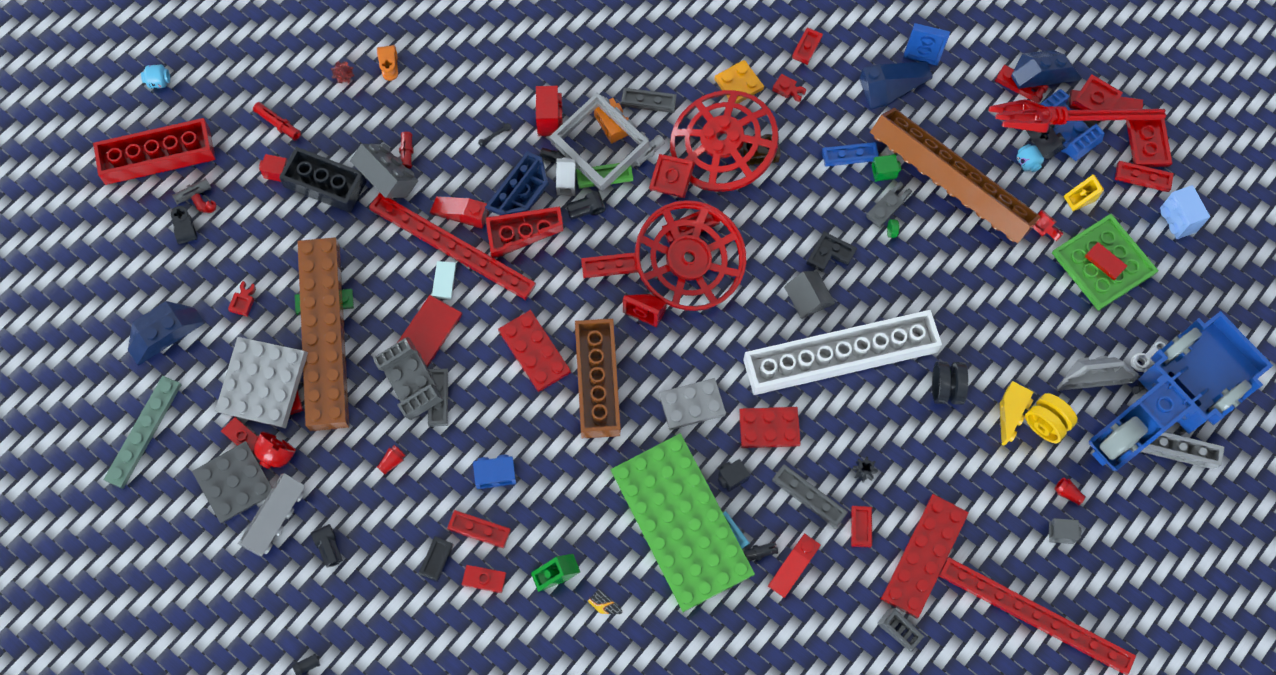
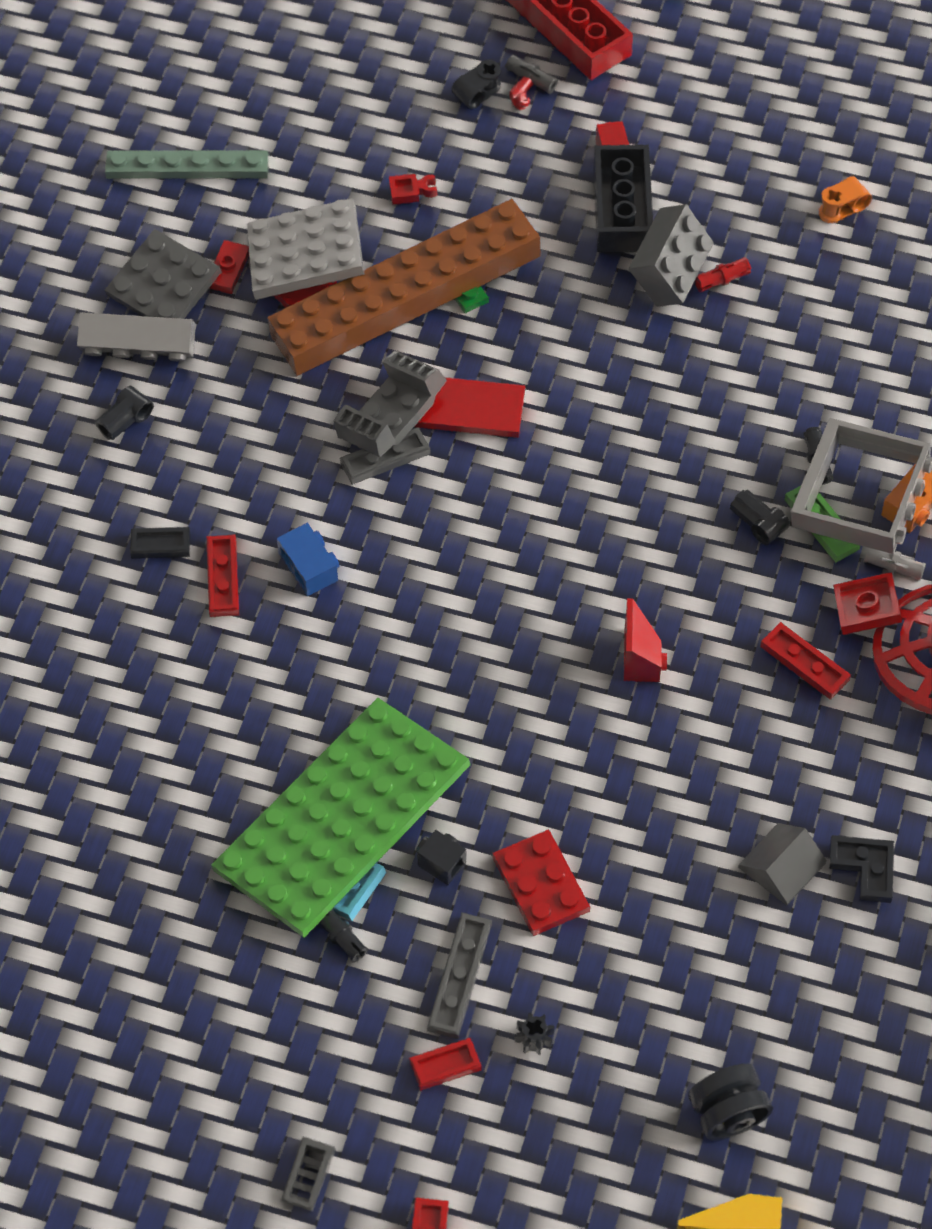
camera: 70 degrees right, 10 degrees down
dark blue wedge [128,301,205,366] -> none
red pin [253,102,301,141] -> none
red cylinder [254,432,296,469] -> none
clear red gear [331,61,354,84] -> none
red plate [369,193,536,300] -> none
red cone [377,445,406,475] -> none
red slope [430,196,489,229] -> none
light aqua tile [432,261,456,300] -> none
red plate [462,565,506,593] -> none
black hinge [478,123,511,146] -> none
dark blue wedge [485,151,549,215] -> none
red wedge [485,206,563,259] -> none
red plate [498,310,571,392] -> none
green slope [531,554,580,592] -> none
red brick [536,86,563,136] -> none
slope [556,157,576,196] -> none
dark orange brick [575,319,621,439] -> none
red plate [581,253,638,278] -> none
sticker [588,589,623,614] -> none
red dish [635,200,746,311] -> none
light grey plate [659,378,726,430] -> none
white brick [743,310,942,395] -> none
slope [768,533,821,598] -> none
red plate [881,494,969,619] -> none

